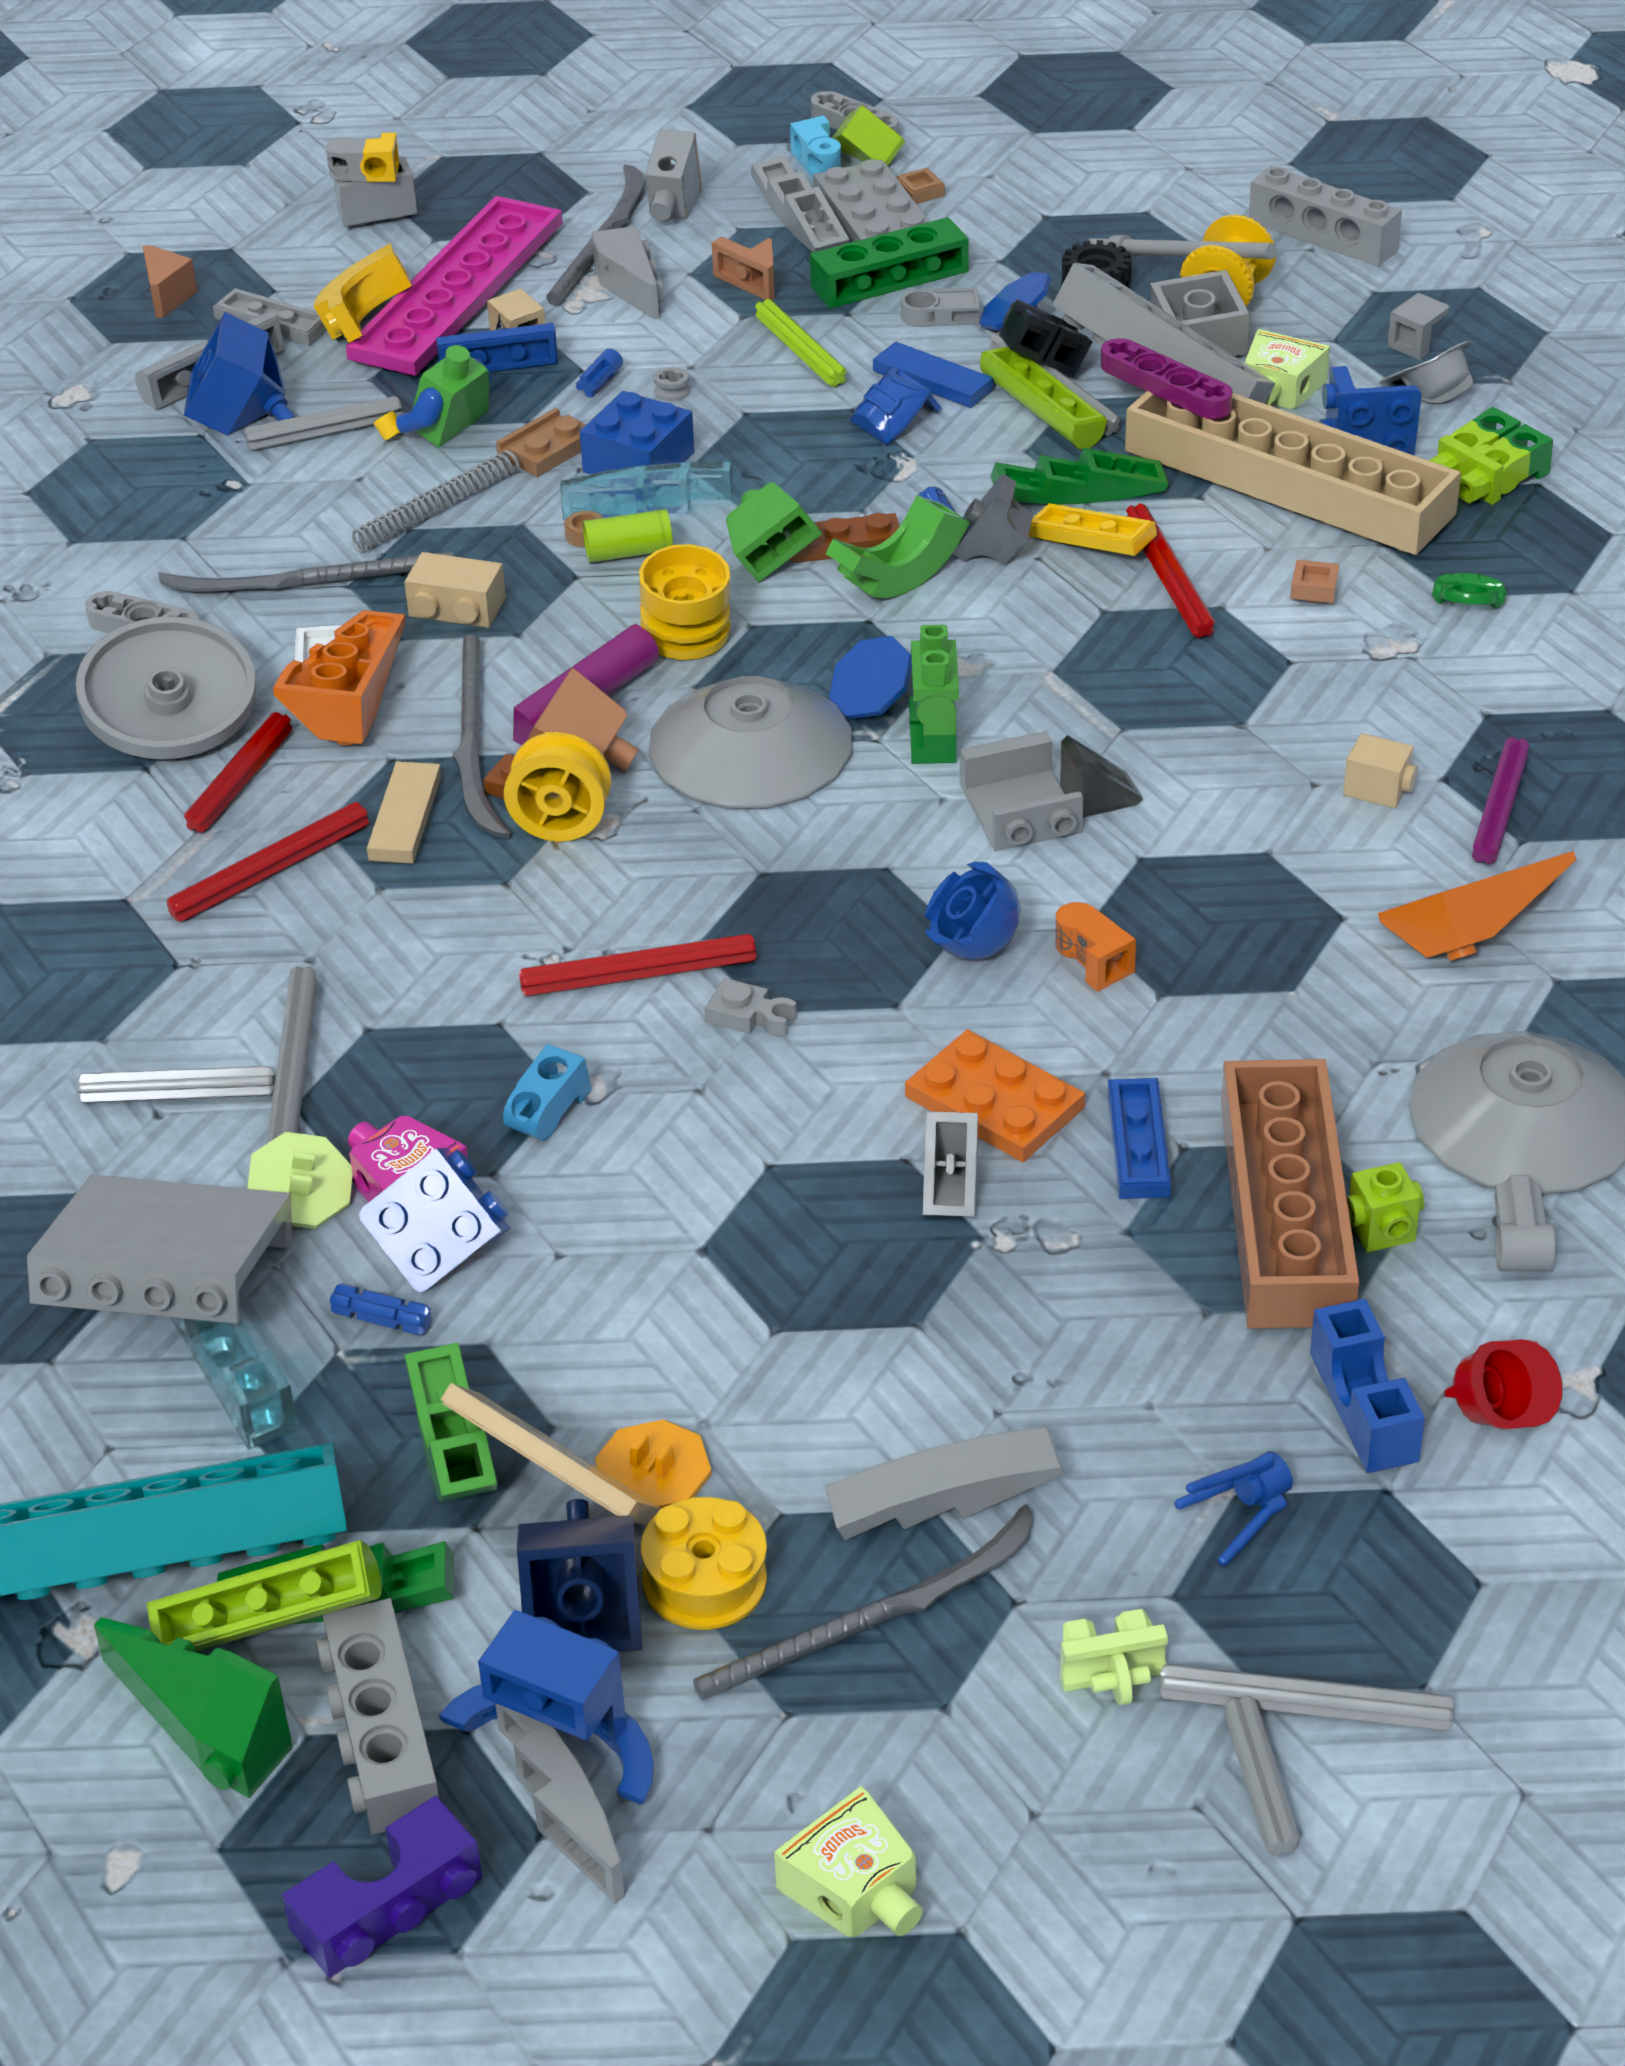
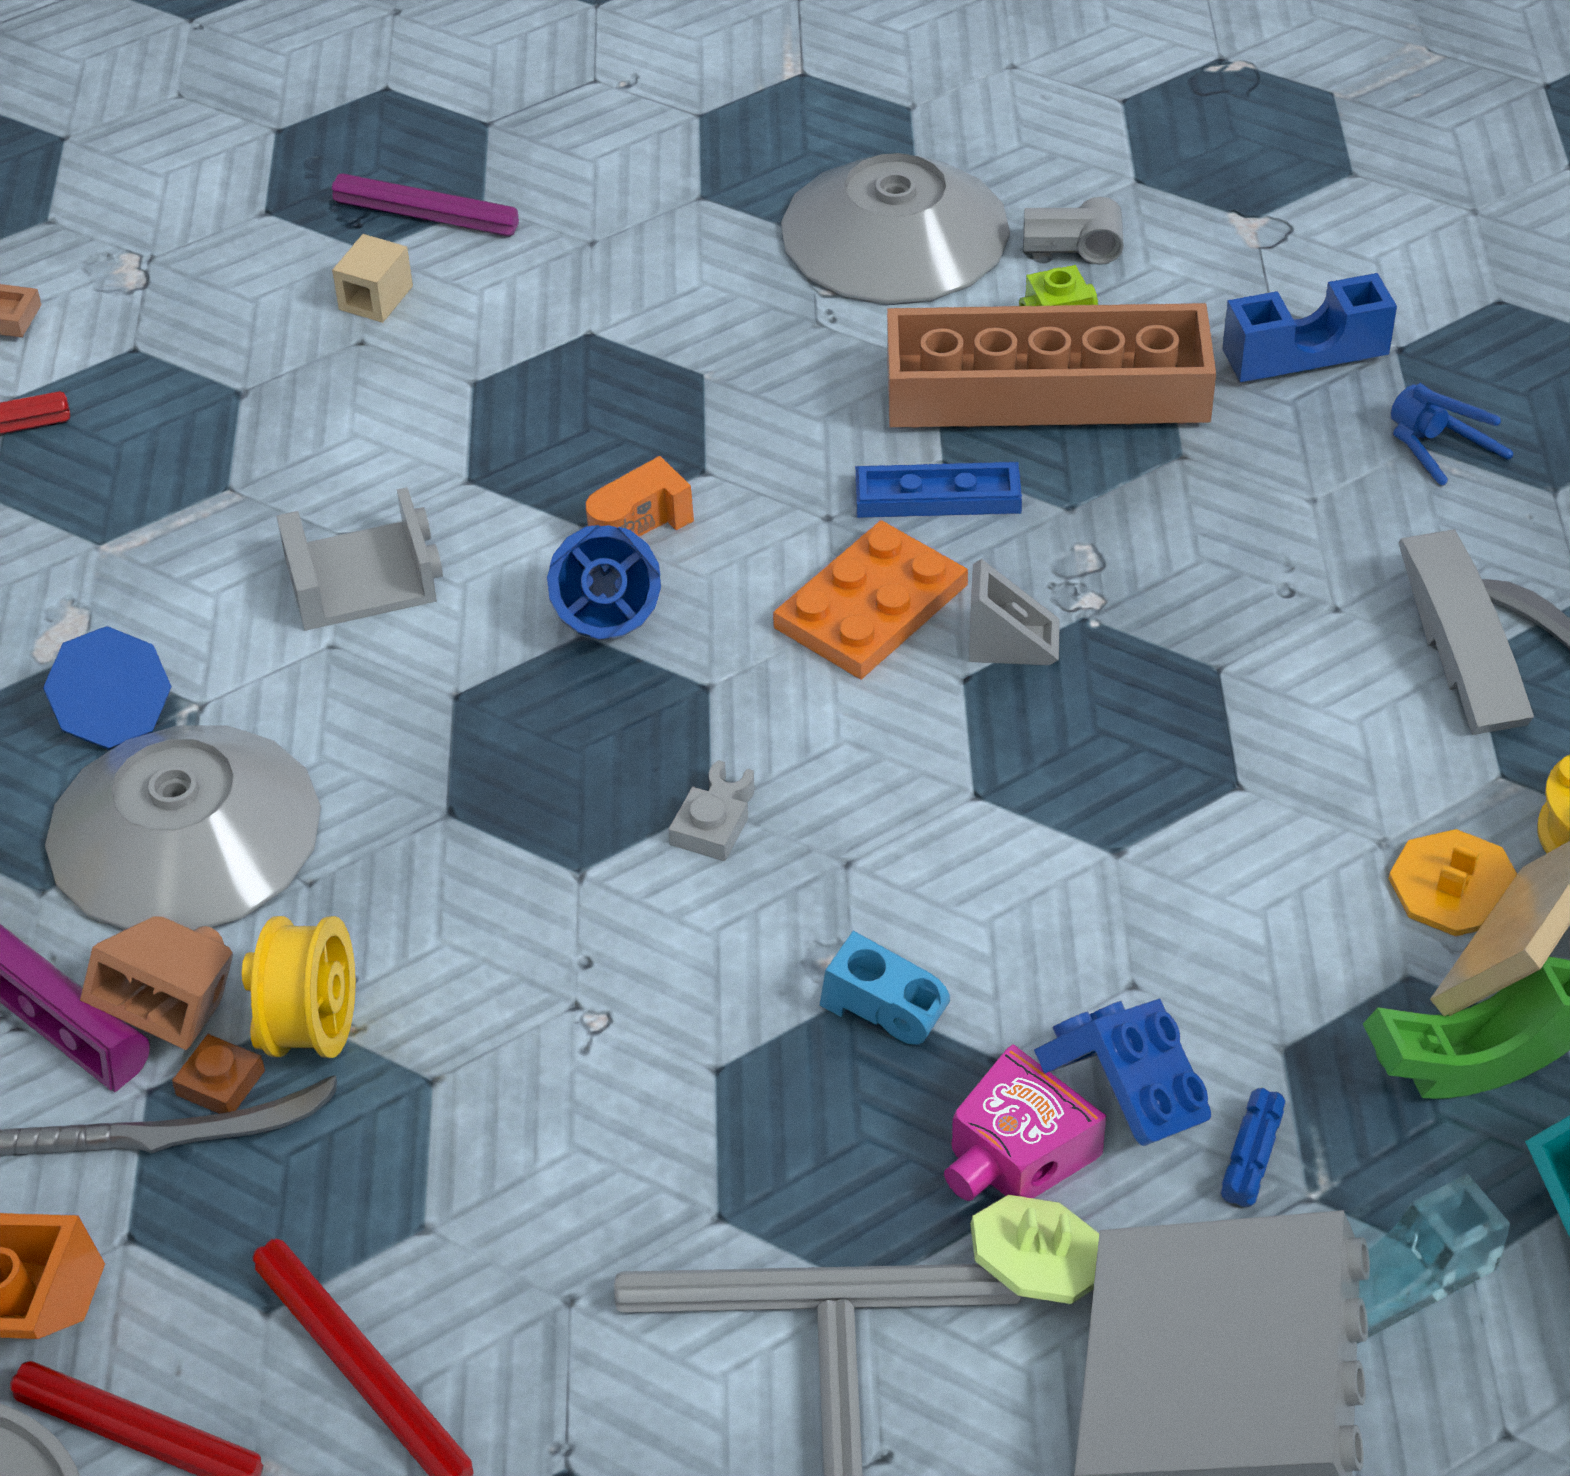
camera: 90 degrees left, 5 degrees up
tan tile [367,761,442,864] -> none
red axle [519,934,756,997] -> none
bright green hips [909,624,959,764] -> none
clear smoke slope [1060,735,1143,818] -> none
orange wedge [1377,851,1576,961] -> none
green piece [1432,573,1506,609] -> none
red piece [1444,1339,1562,1430] -> none

